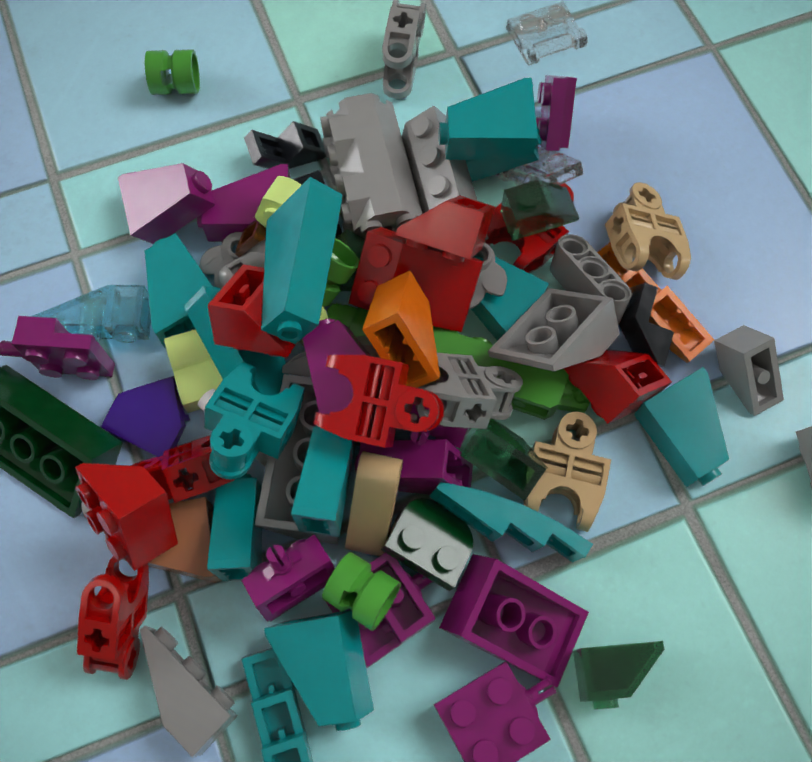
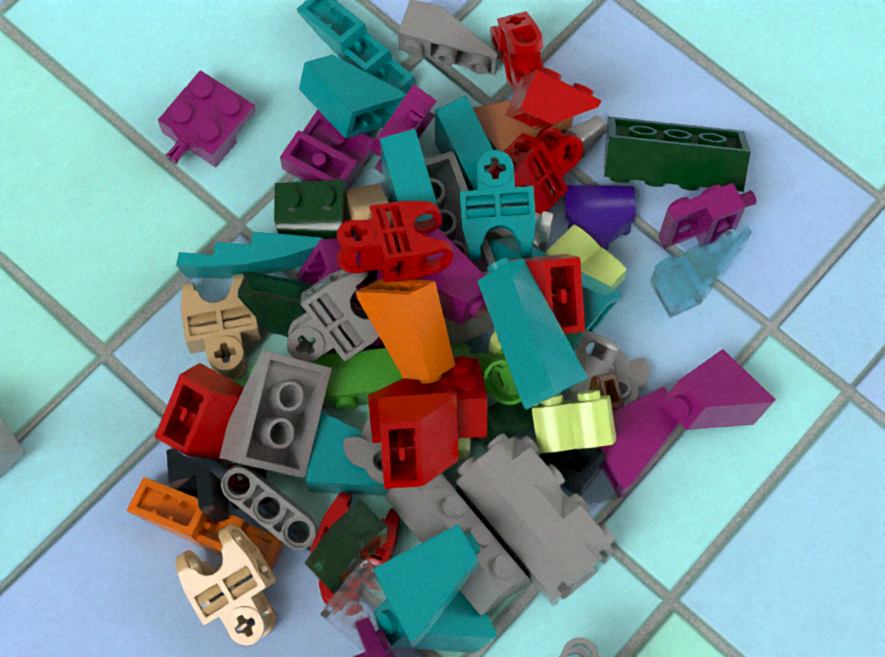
camera: 155 degrees right, 0 degrees up
bright green wheel [144,49,200,95] -> none
teal slope [144,233,213,348] -> none
black slope [244,121,326,169] -> none
bright green wheel [322,552,401,631] -> none
magenta slope [439,554,589,688] -> none
clear green slope [573,641,665,710] -> none
teal slope [634,367,729,488] -> none
light grey slope [714,325,784,416] -> none

